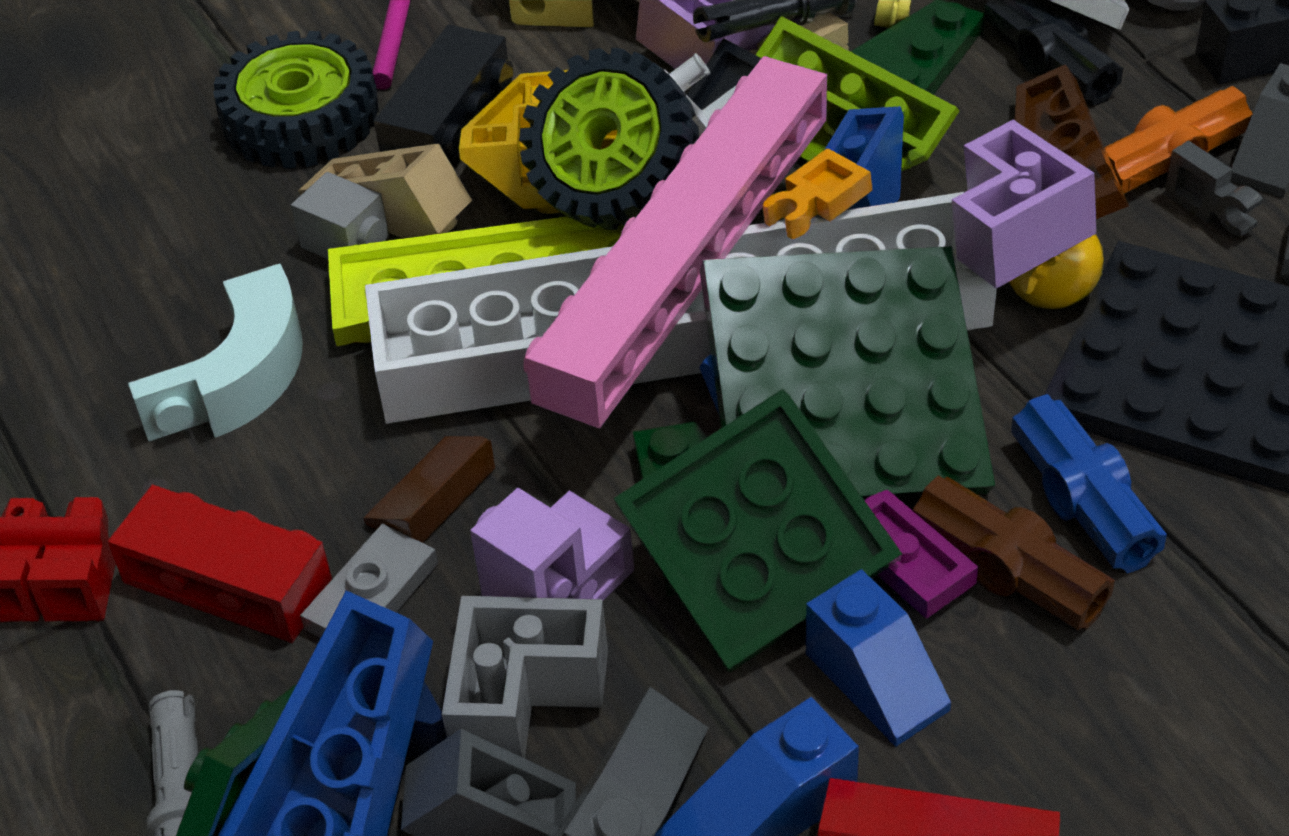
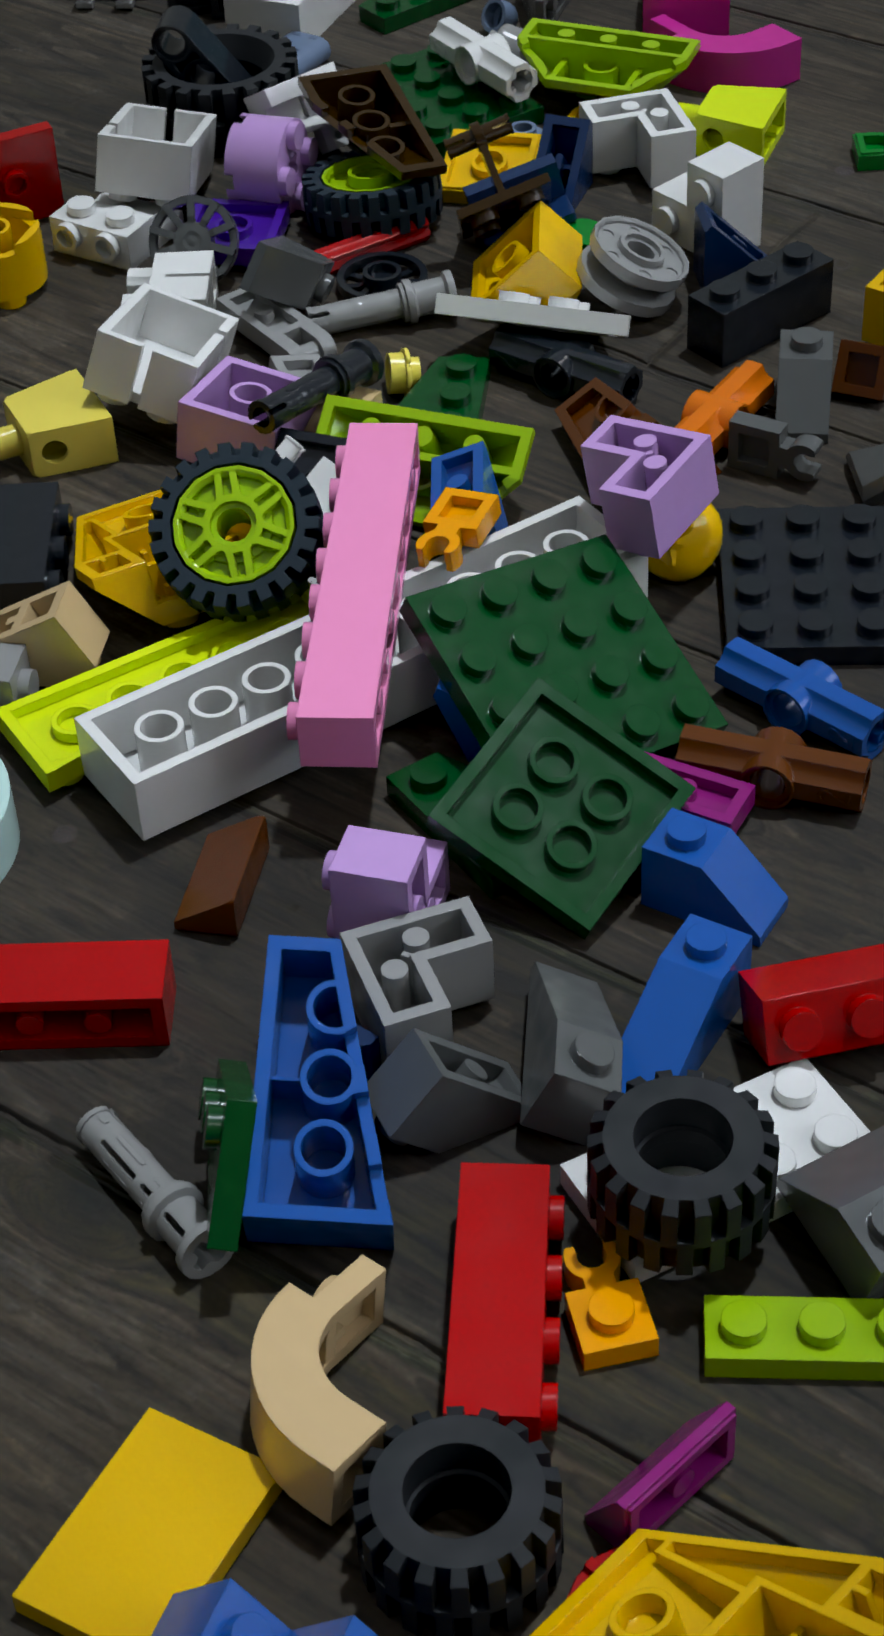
camera: 25 degrees left, 5 degrees down
light grey plate [300,524,438,638] -> none

